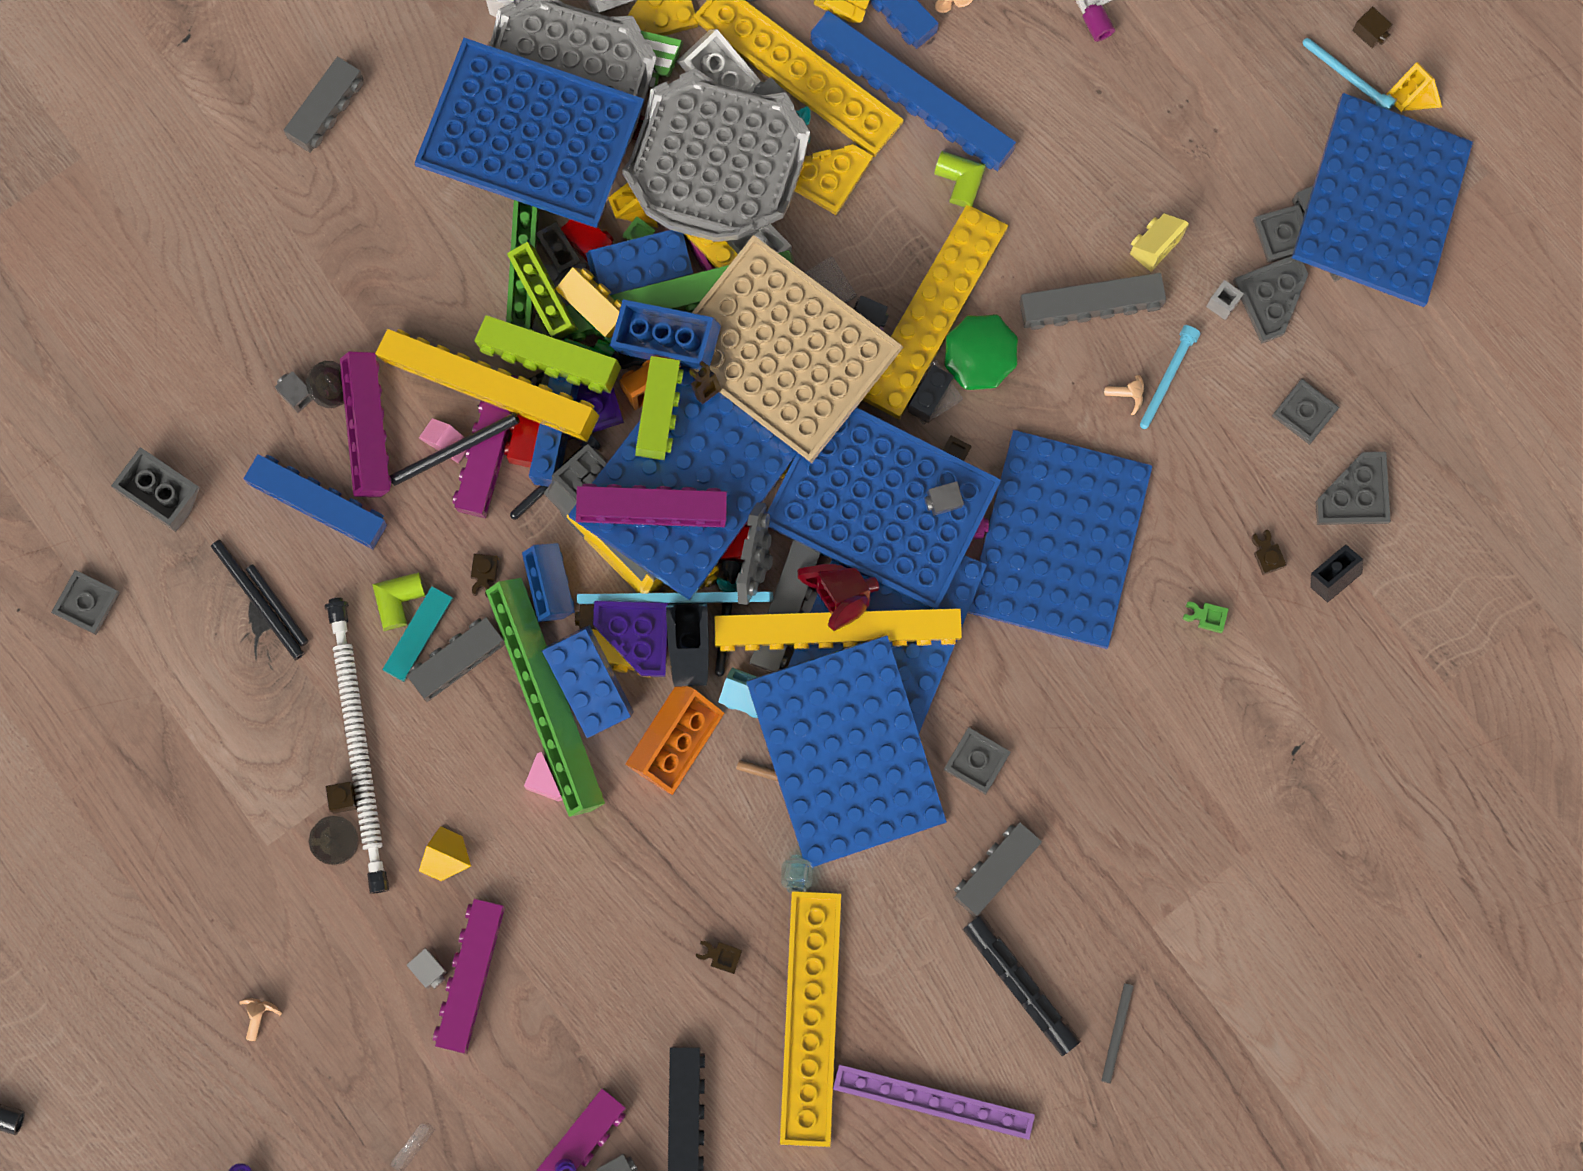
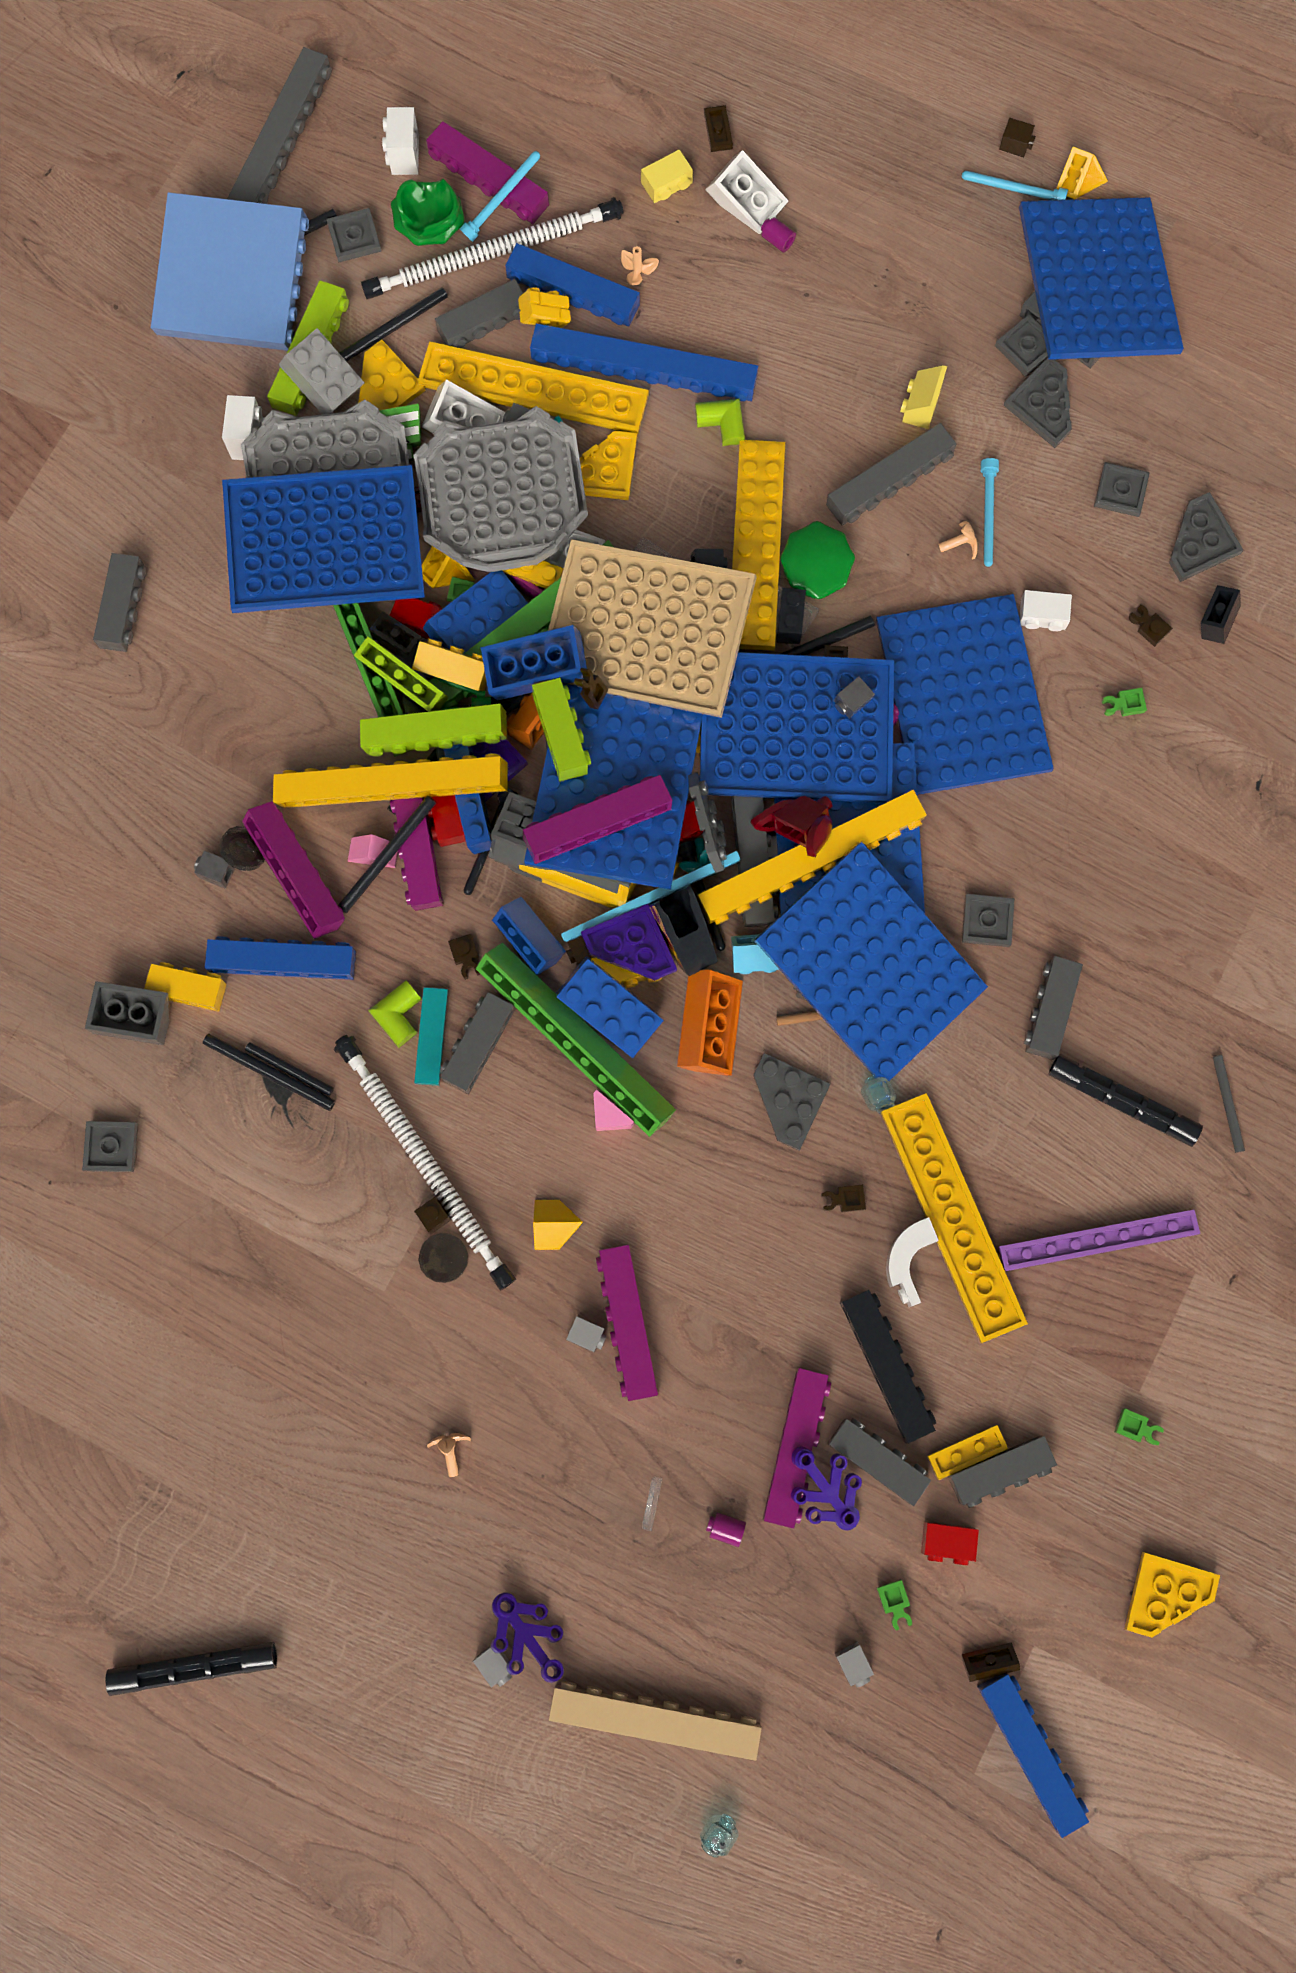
camera: 20 degrees left, 0 degrees up
light grey brick [1206,280,1244,320] -> none
none -> yellow brick [144,962,227,1012]
none -> dark grey plate [753,1053,830,1151]
none -> black piece [780,616,875,656]
none -> white arch [886,1217,939,1307]
none -> white brick [1019,590,1072,631]

